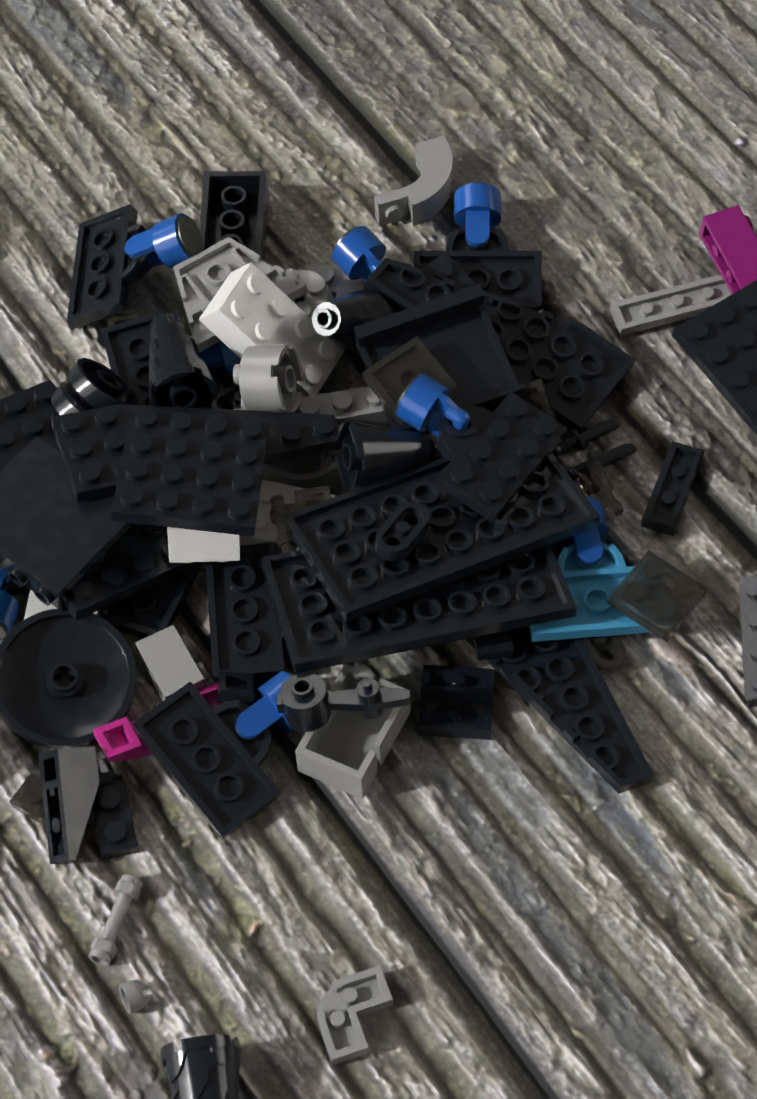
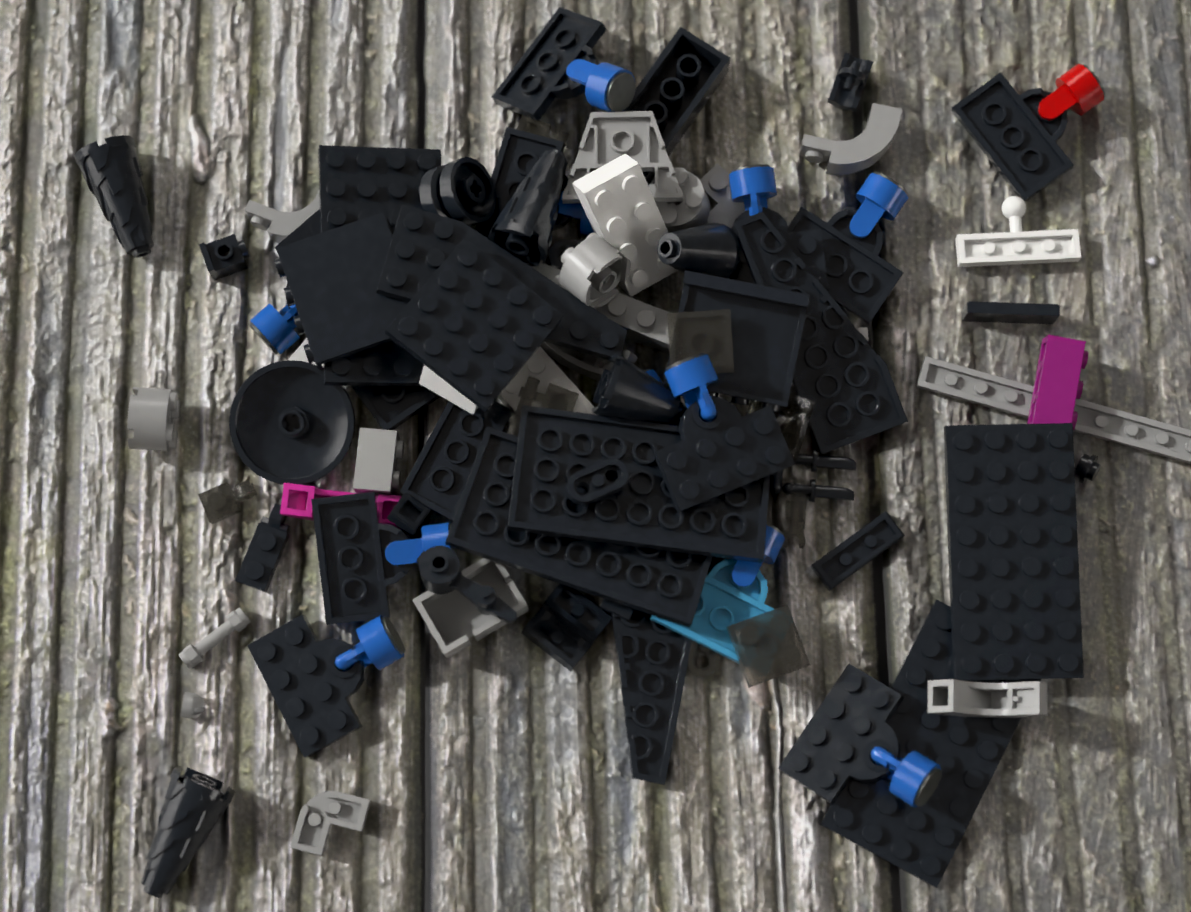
camera: 30 degrees right, 20 degrees up
black slope [38,746,100,864] -> none
none -> black plate [247,615,405,758]
none -> black hips [827,52,873,112]
none -> black plate [951,64,1105,202]
none -> white plate [955,196,1081,267]
none -> black tile [962,301,1060,324]

